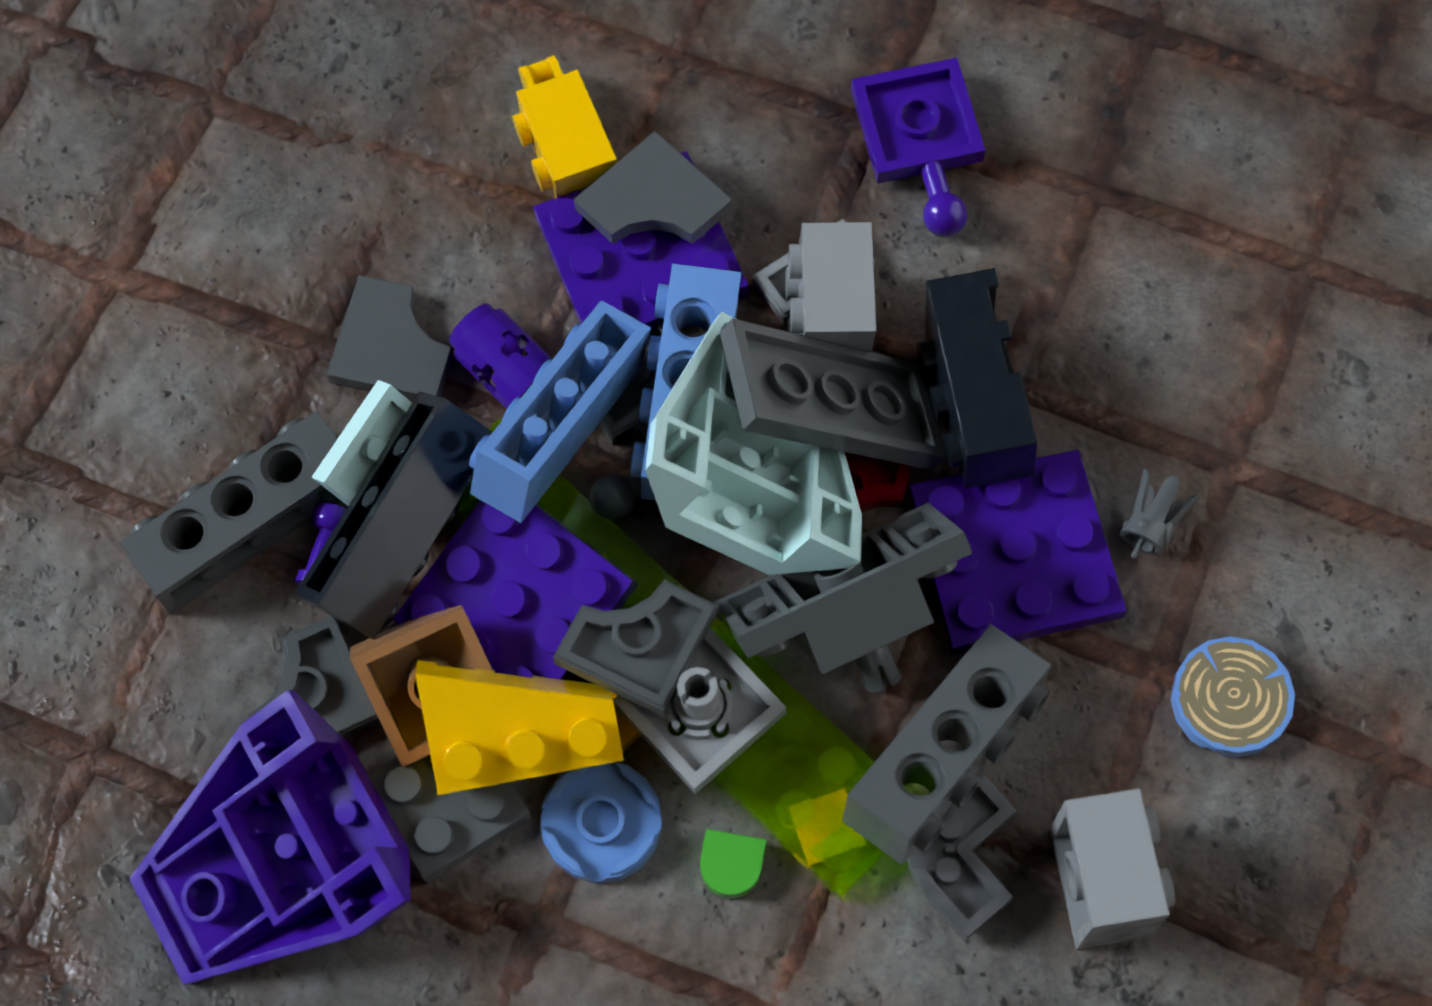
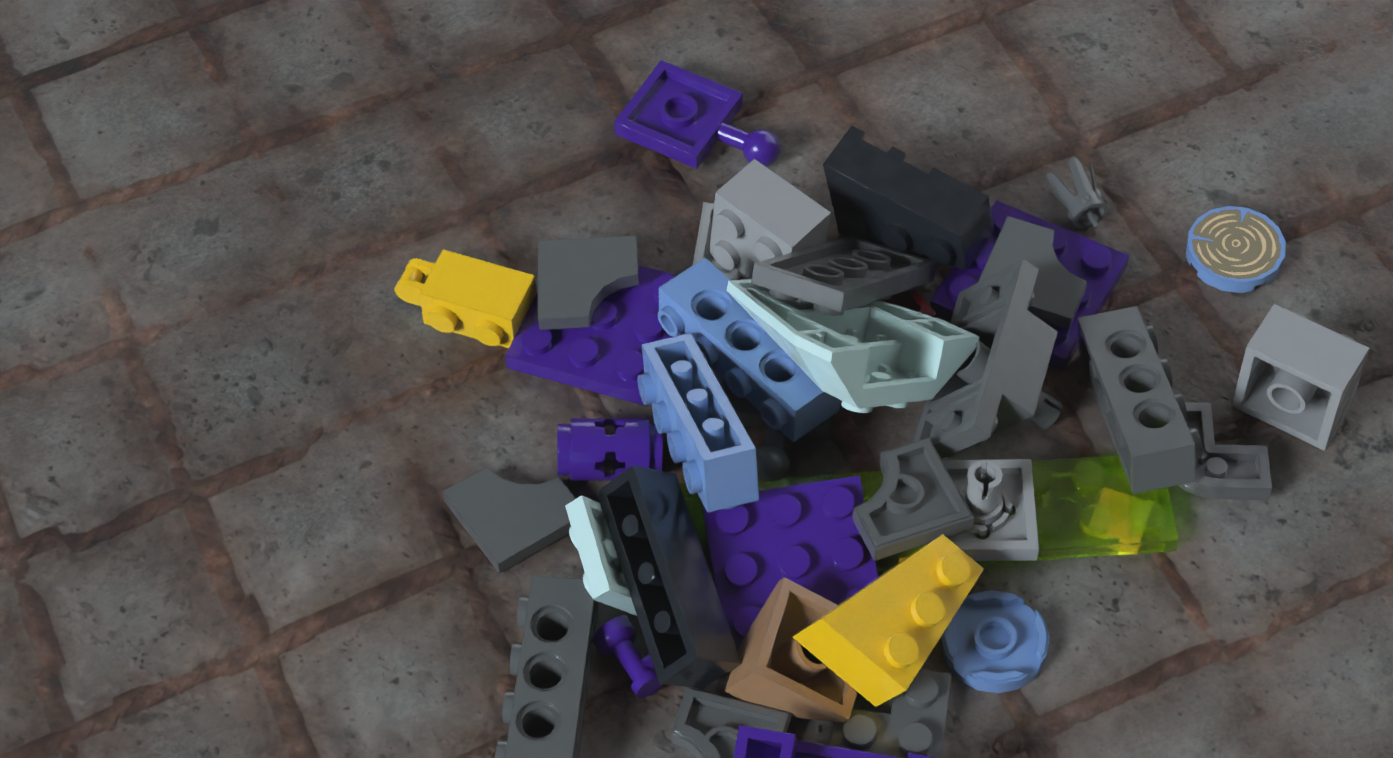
camera: 50 degrees left, 15 degrees down
bright green tile [700,829,767,899] -> none
none -> dark grey tile [978,216,1087,329]

